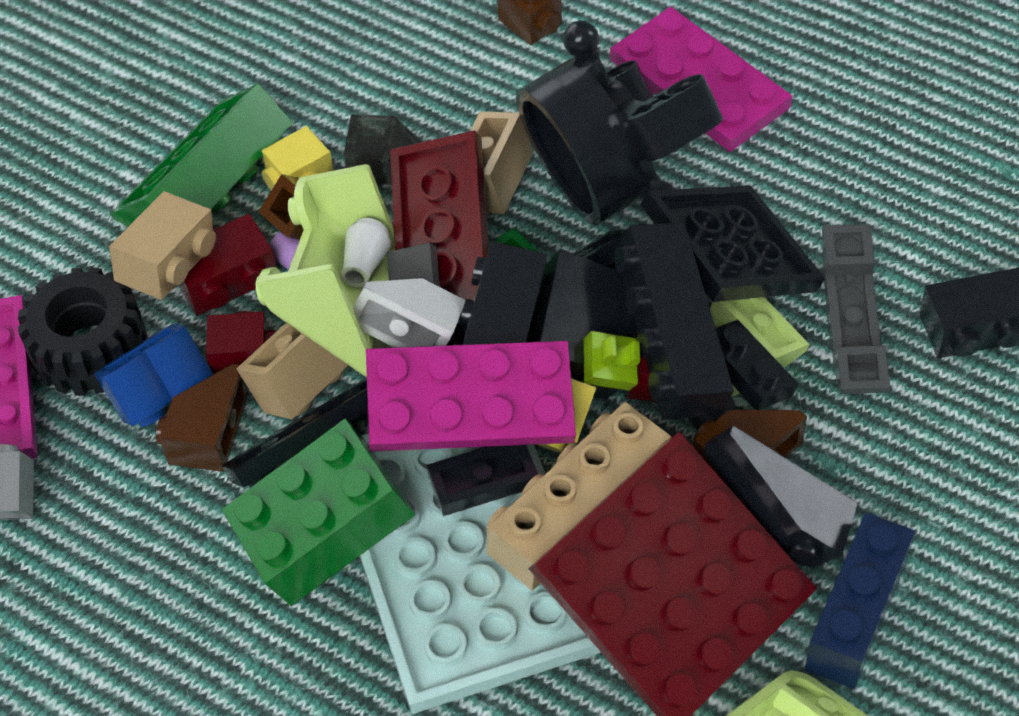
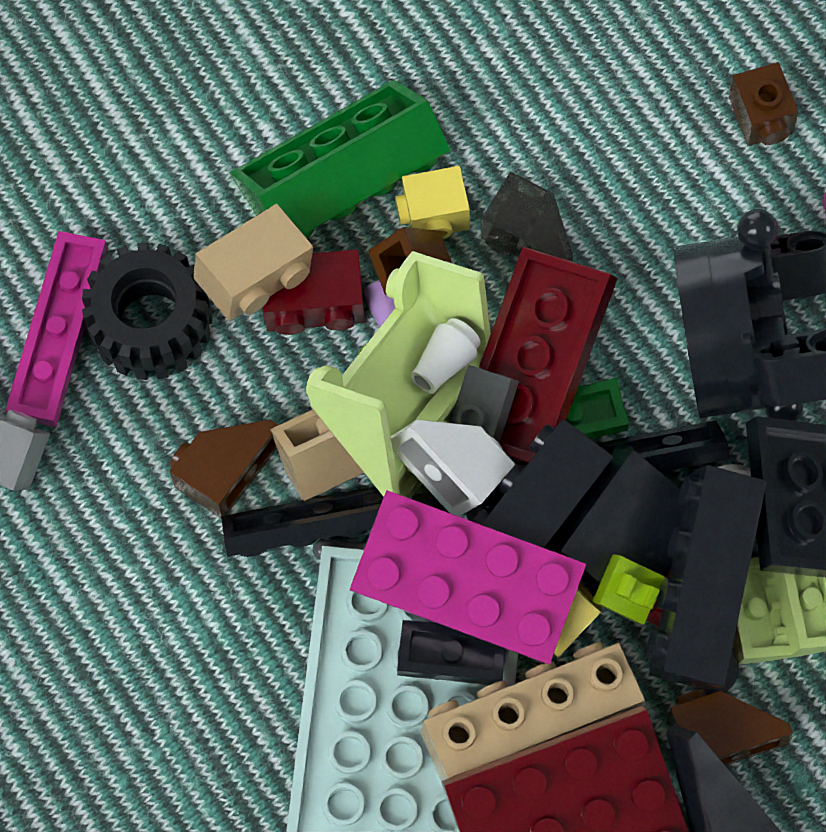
camera: 25 degrees right, 15 degrees up
blue brick [94,323,213,427] -> none
dark red brick [206,311,277,375] -> none
green brick [221,418,416,606] -> none
tan brick [470,111,534,214] -> none
black plate [715,319,798,410] -> none

